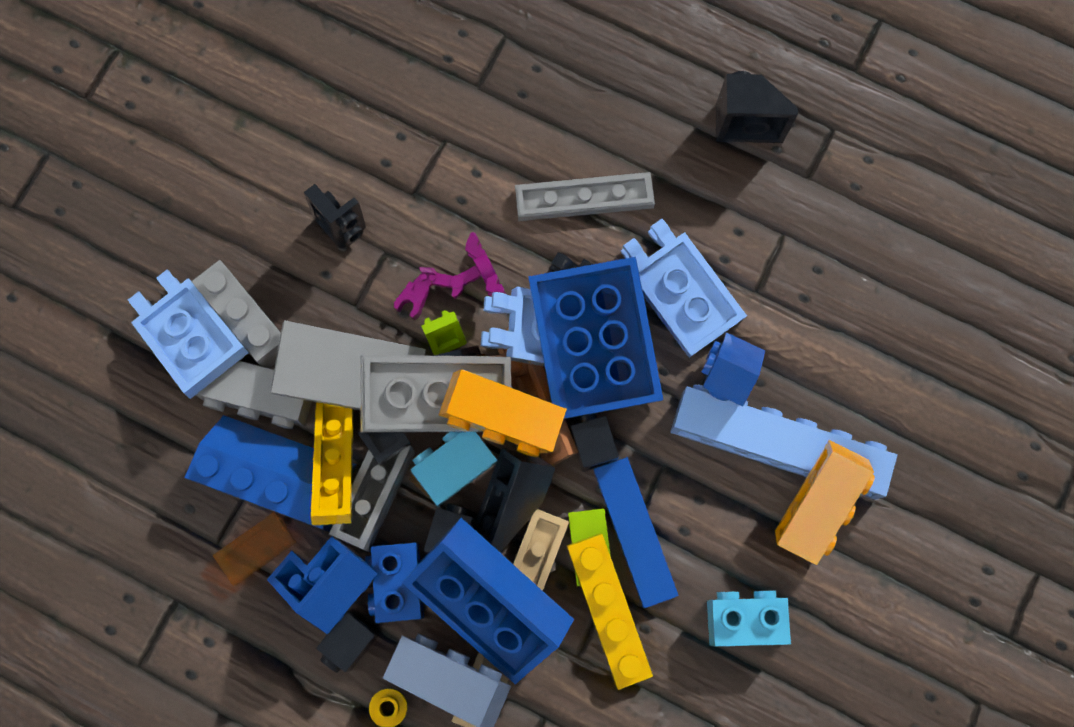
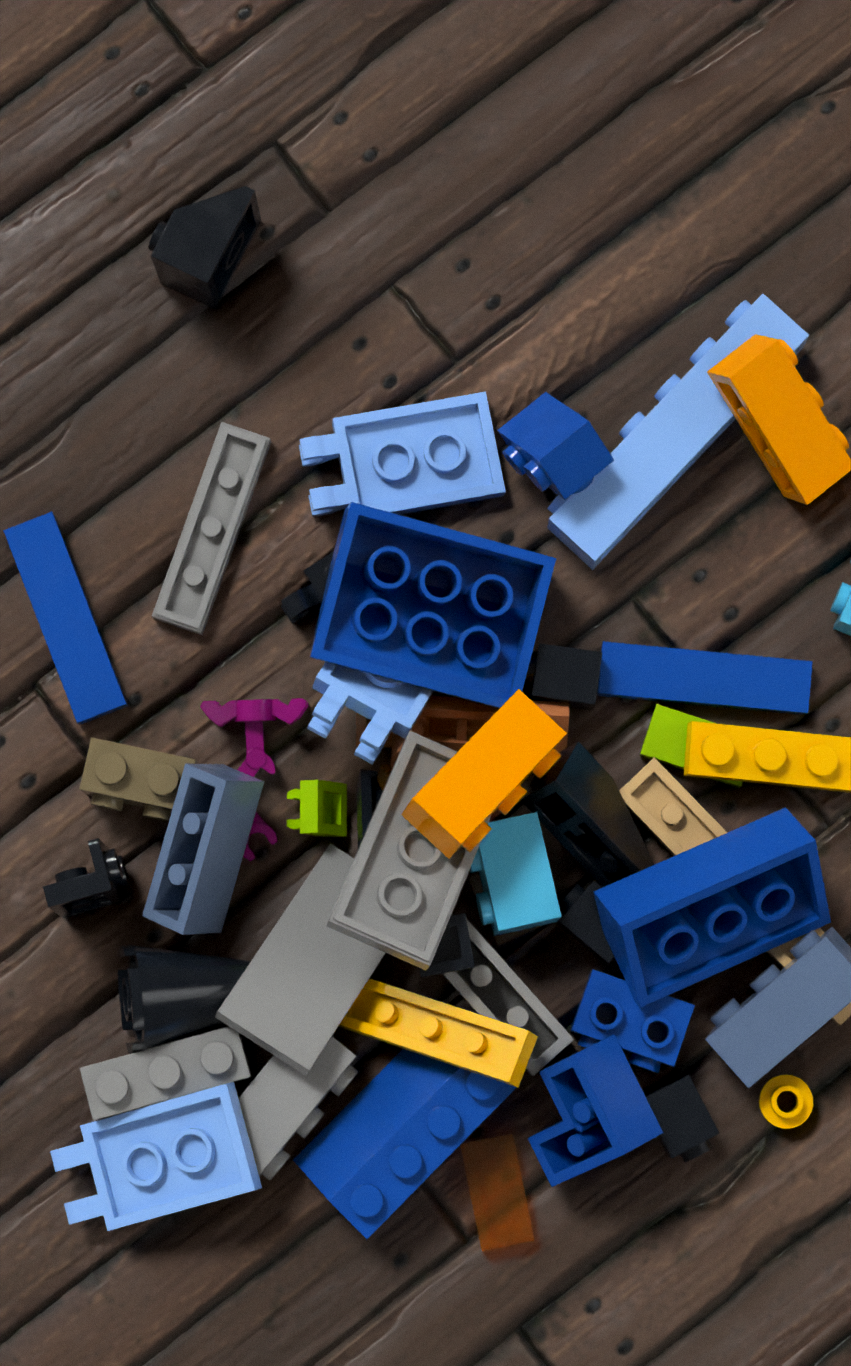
camera: 60 degrees left, 5 degrees up
none -> blue tile [3,512,128,725]
none -> dark tan brick [79,737,199,822]
none -> black cone [118,945,251,1054]
none -> sand blue brick [142,763,264,935]

